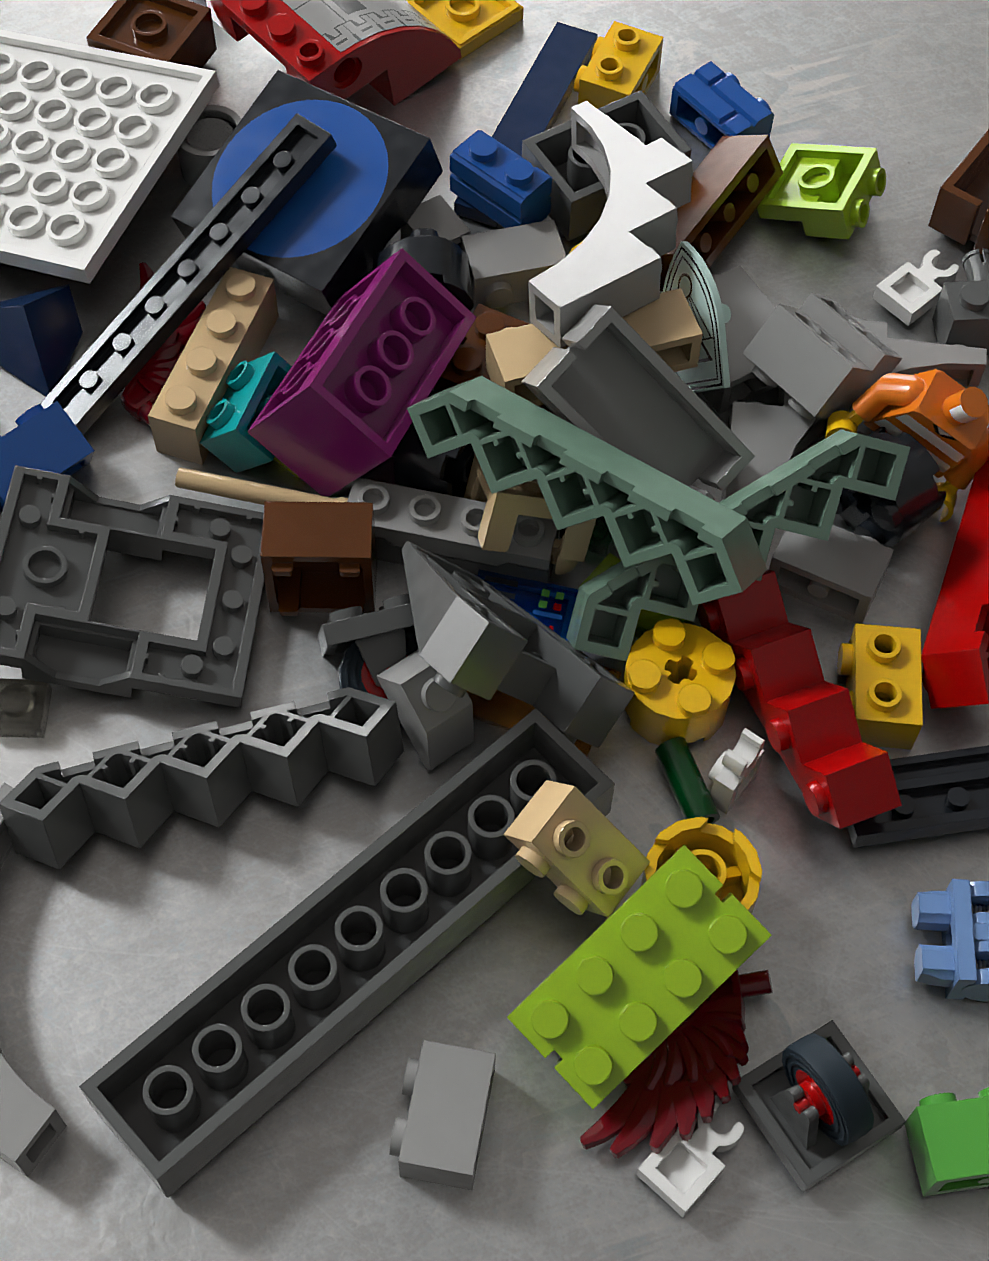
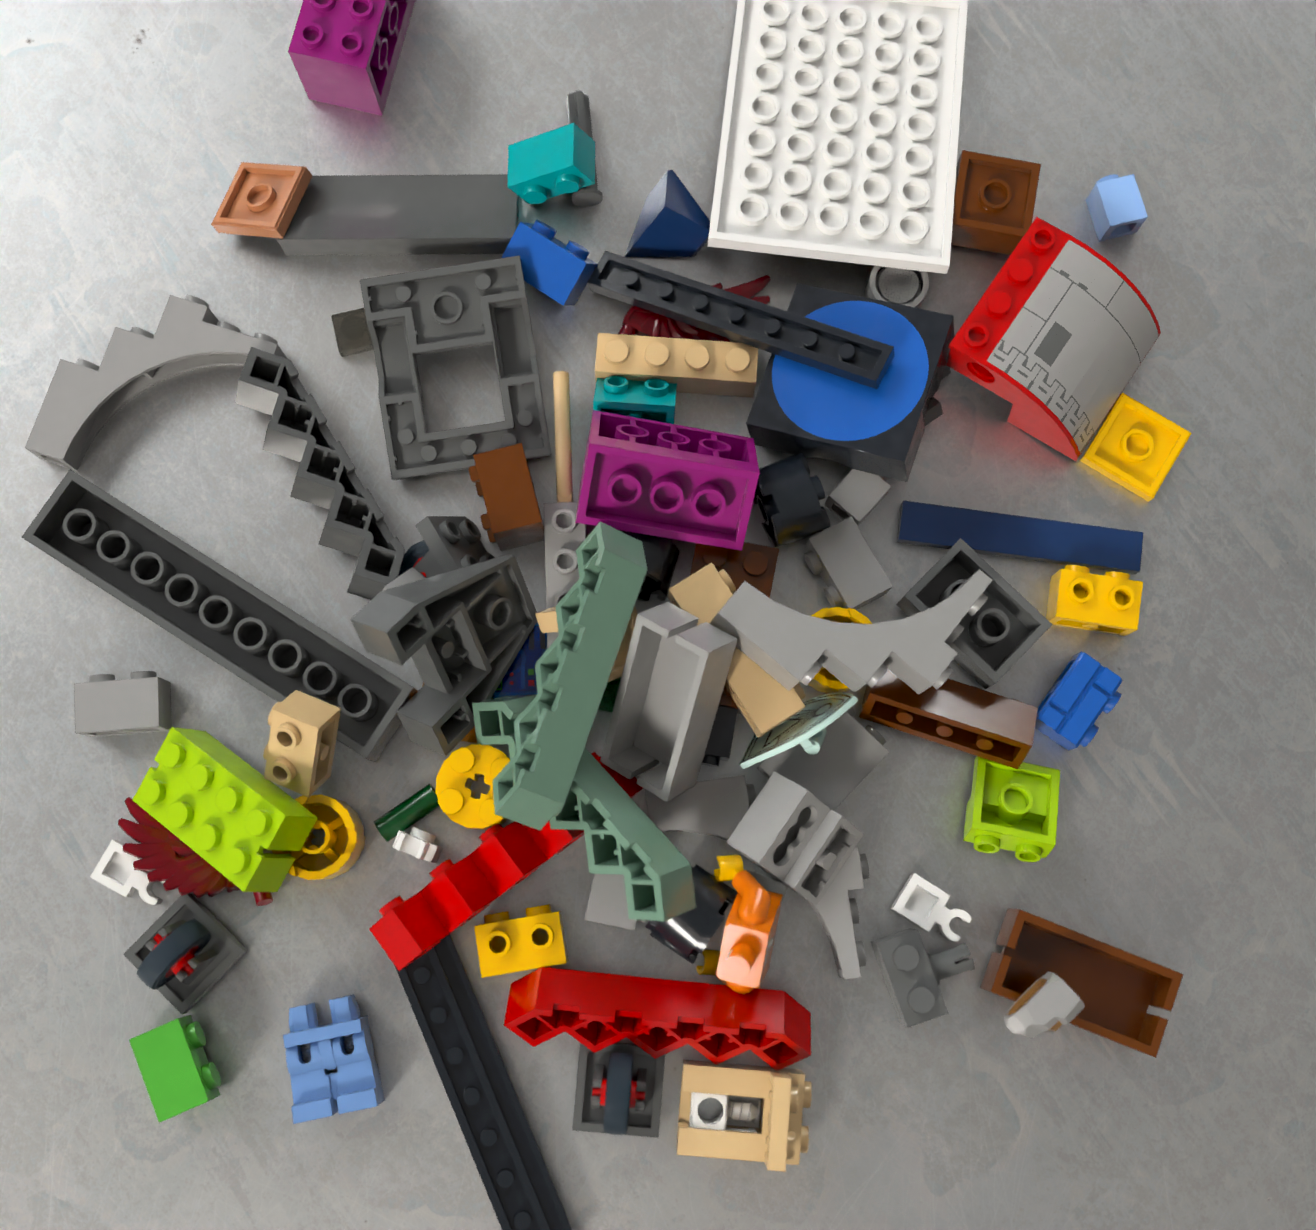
camera: 75 degrees right, 20 degrees up
blue brick [450,130,552,228] -> none

